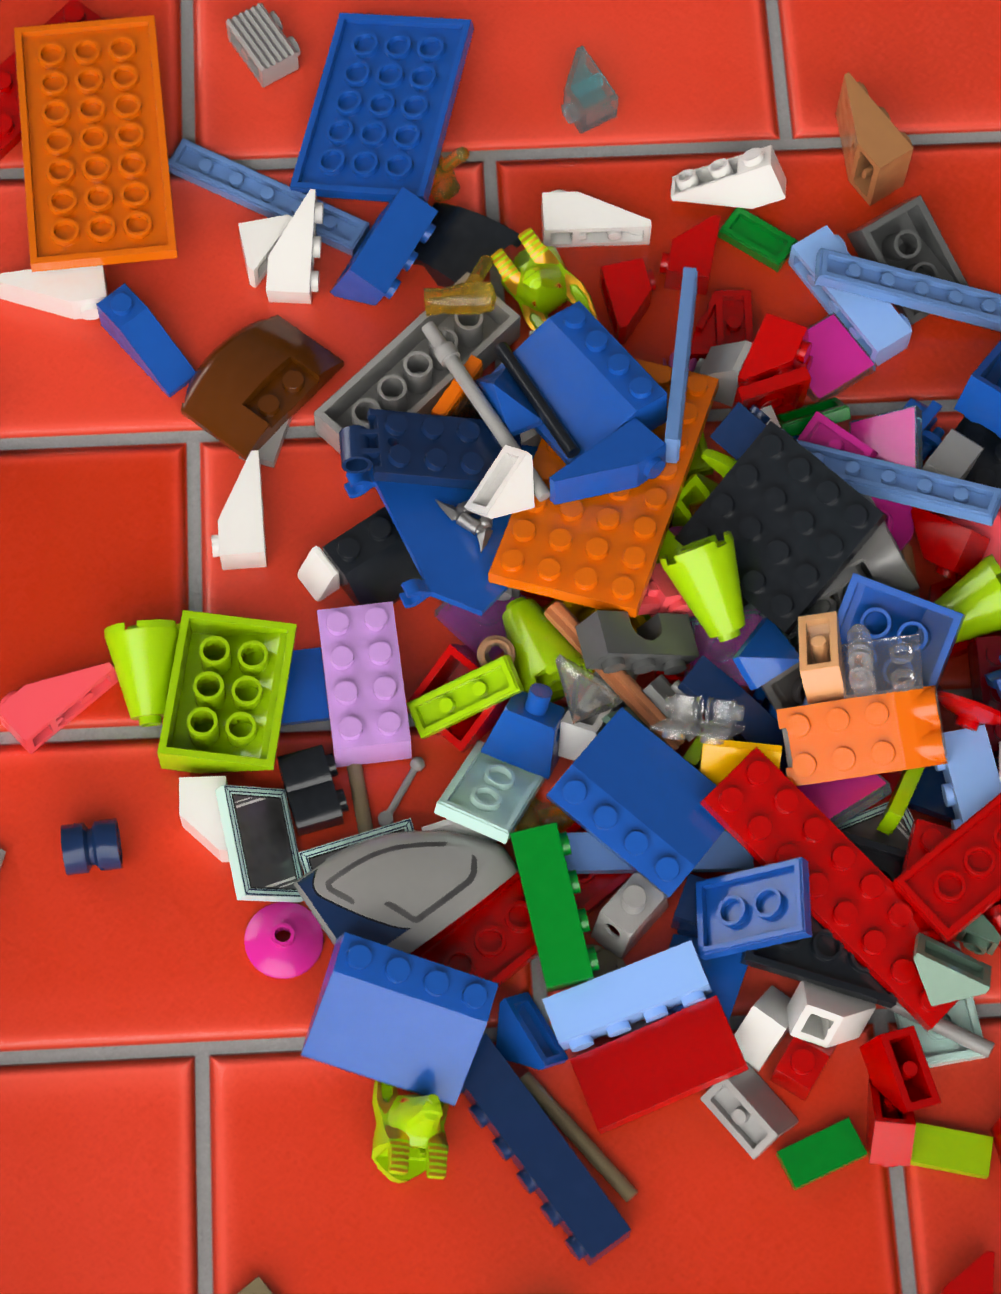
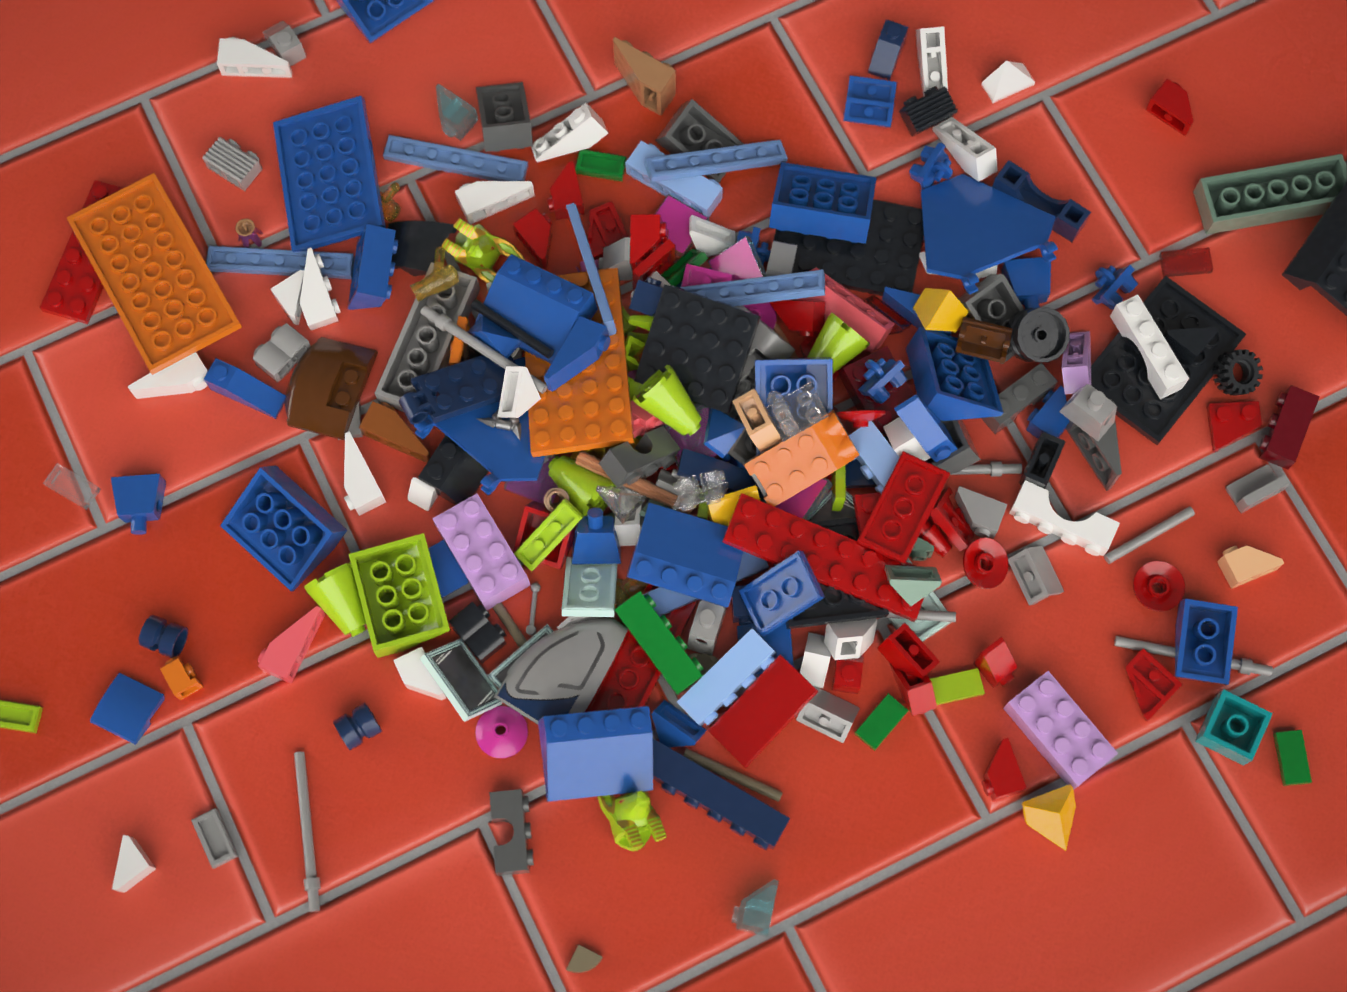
camera: 20 degrees left, 5 degrees up
none -> blue slope [220,465,347,591]
none -> piece [236,219,263,248]
none -> light grey brick [253,323,311,382]
none -> dark orange slope [359,401,431,463]
none -> medium blue tile [383,135,529,181]
none -> dark grey slope [476,82,533,152]
none -> dark grey arch [489,789,534,876]
none -> white slope [689,215,735,257]

